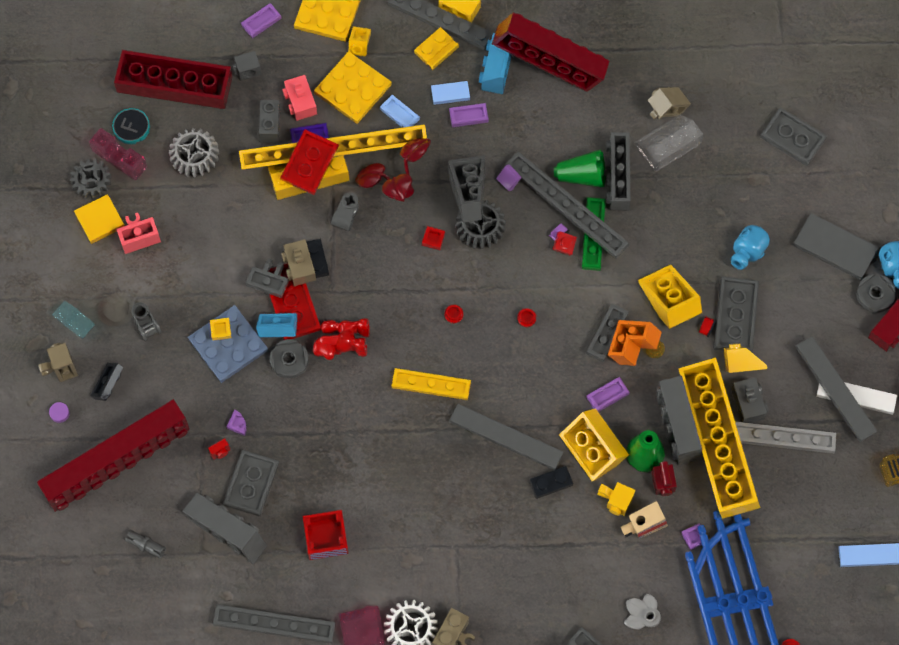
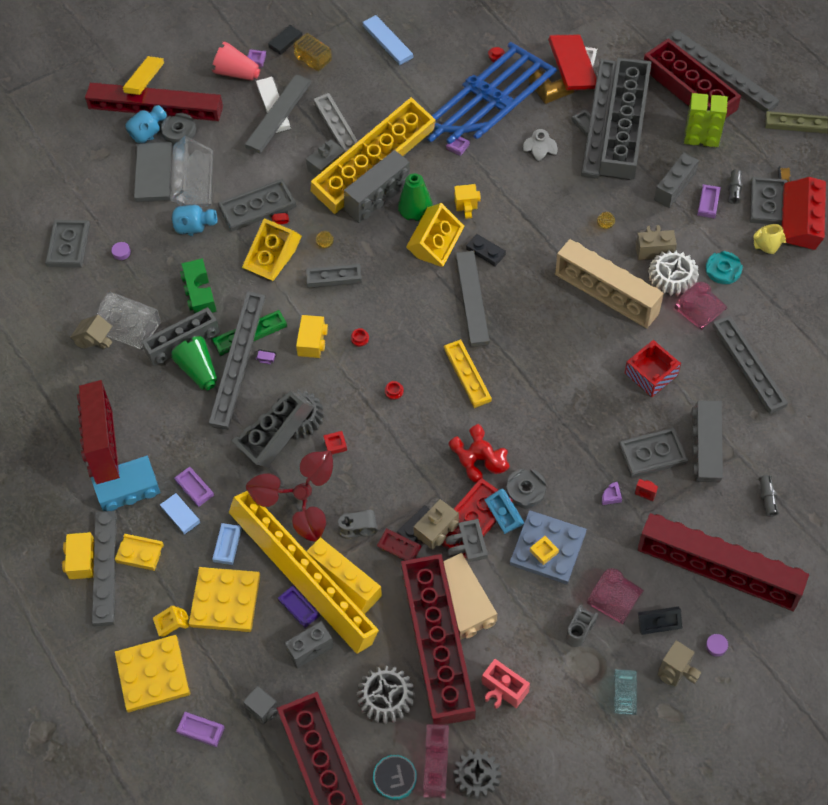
camera: 120 degrees left, 10 degrees down
yellow tile [74,194,125,244] -> none
red tile [280,129,339,195] -> none
coral brick [282,75,317,121] -> none
medium lavender tile [496,165,522,191] -> none
red plate [553,231,577,256] -> none
medium lavender tile [586,377,630,412] -> none
orange brick [608,320,662,366] -> none
tan torso [621,501,668,538] -> none
dark red brick [652,461,677,496] -> none
yellow slope [724,343,767,373] -> none
none -> medium lavender tile [112,242,131,260]
none -> clear slope [170,135,213,207]
none -> green arch [180,258,217,314]
none -> yellow brick [296,315,328,358]
none -> dark red plate [377,528,422,561]
none -> dark red brick [401,554,476,727]
none -> tan slope [444,553,497,640]
none -> tan brick [555,239,664,328]
none -> clear pink slope [587,568,644,624]
none -> clear yellow plate [597,212,615,229]

